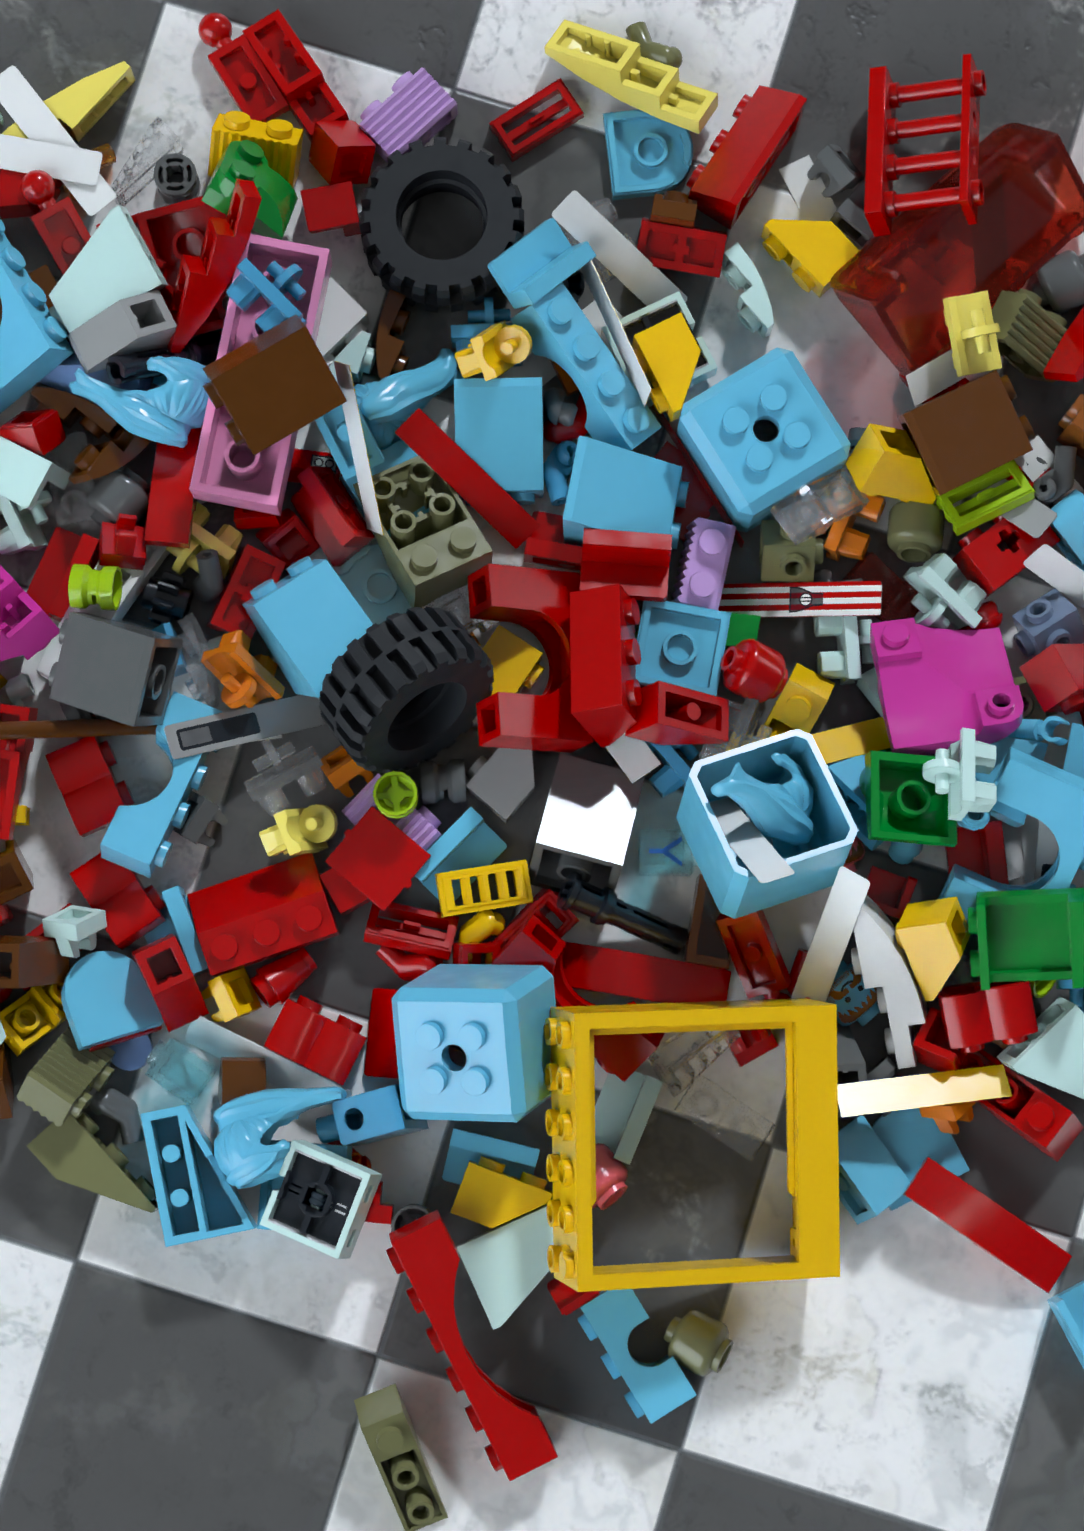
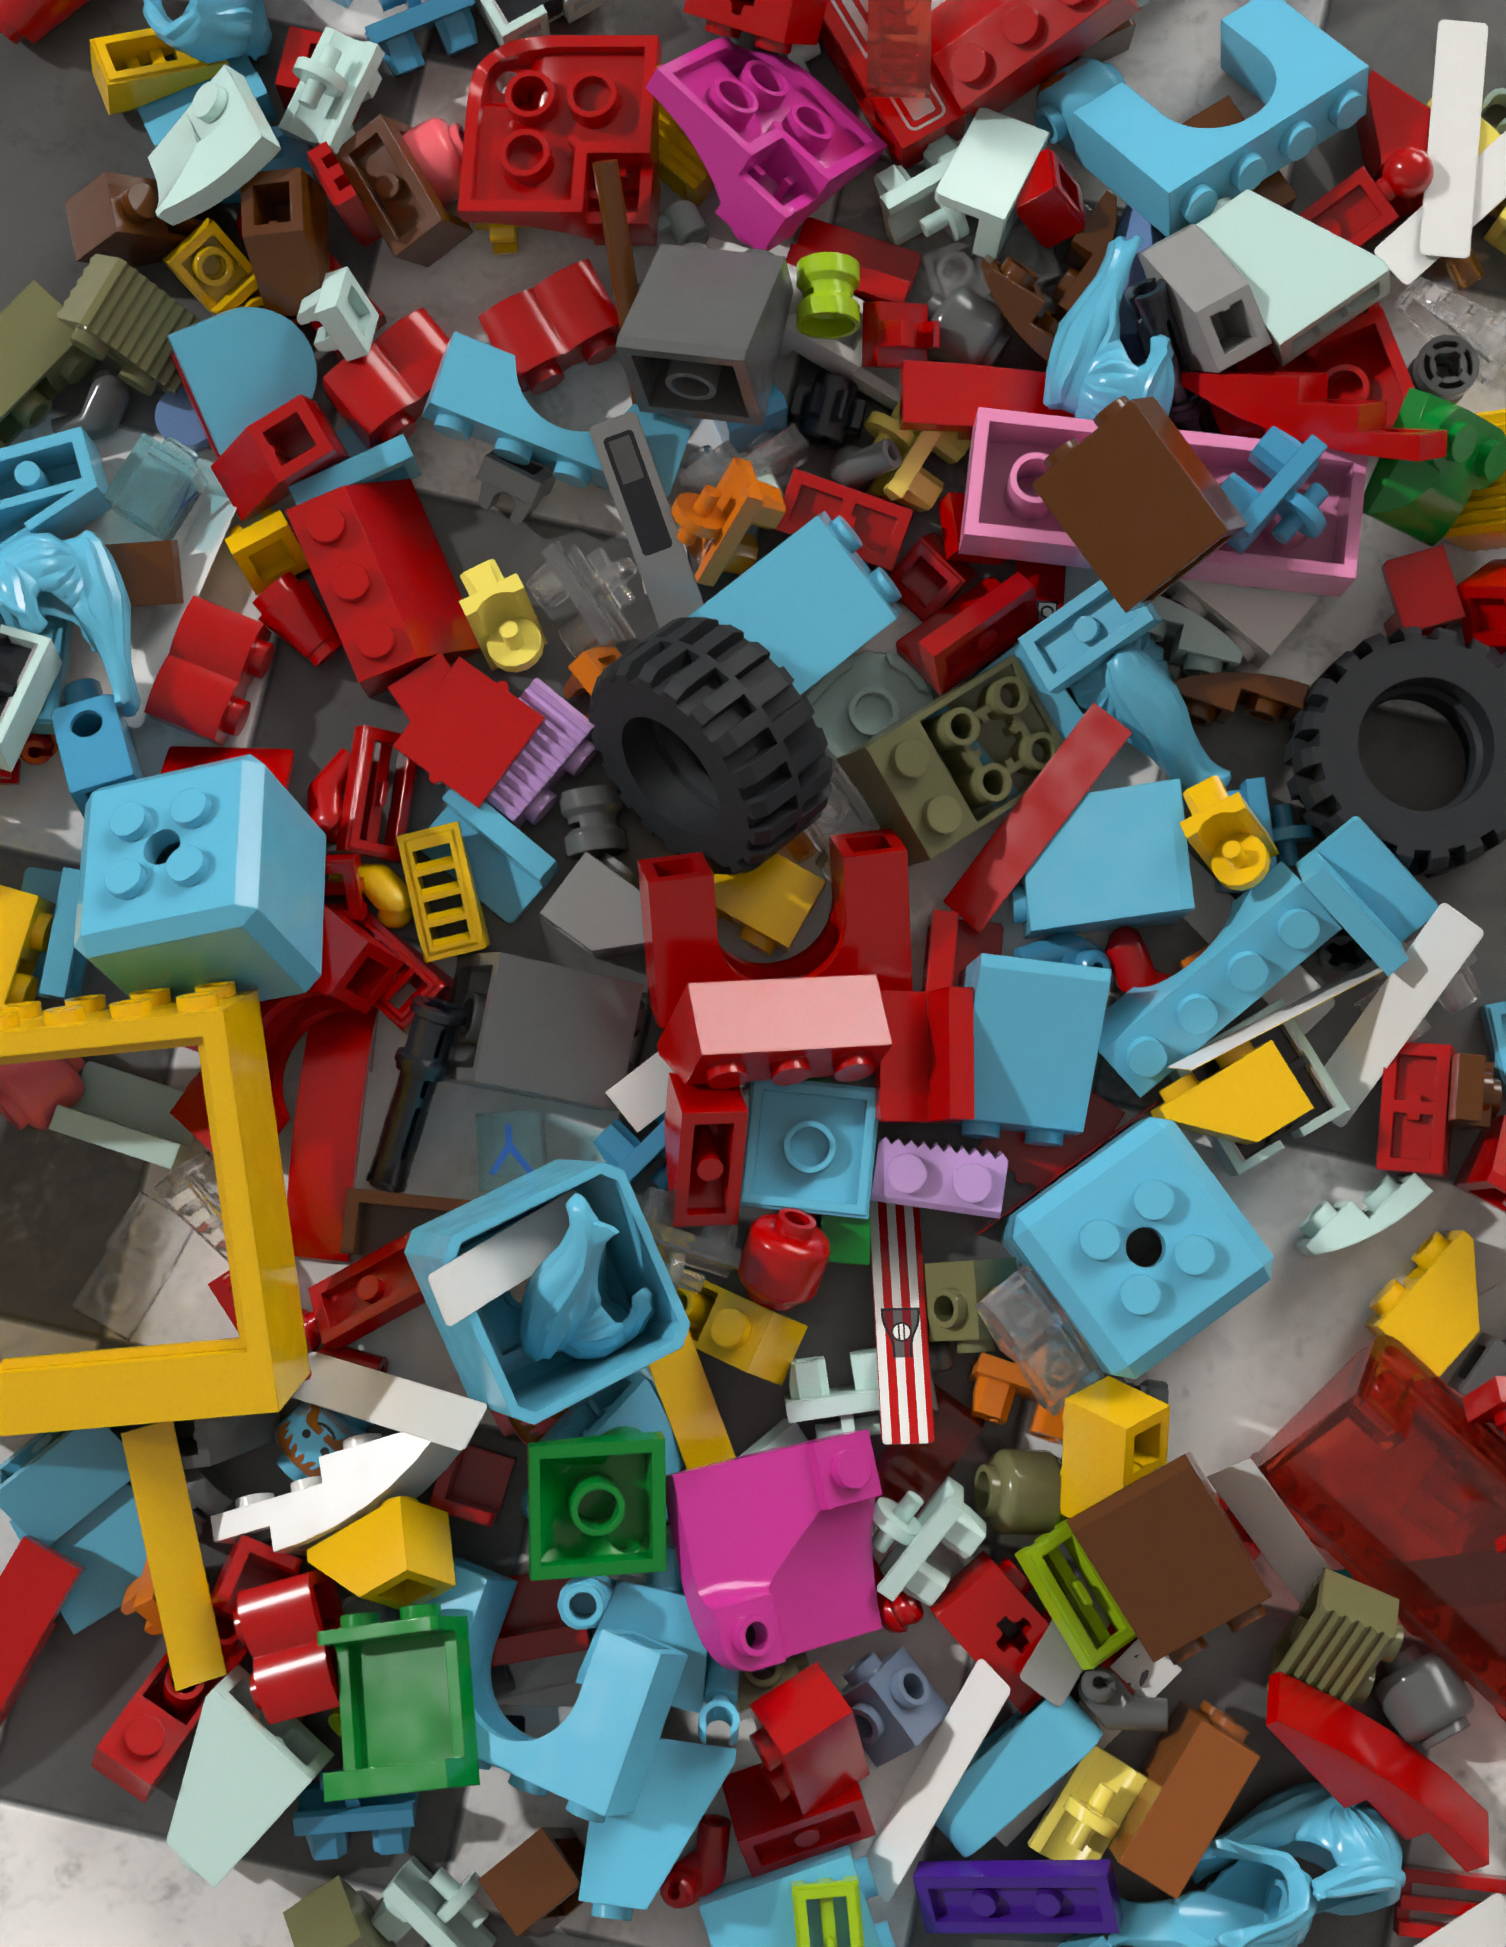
camera: 90 degrees right, 0 degrees up
white sticker [334,361,384,535] -> none
lime wheel [373,771,419,819] -> none
dark grey arm [543,387,578,427] -> none
light aqua hips [922,727,997,821] -> none
light yellow hips [942,290,1002,377] -> none

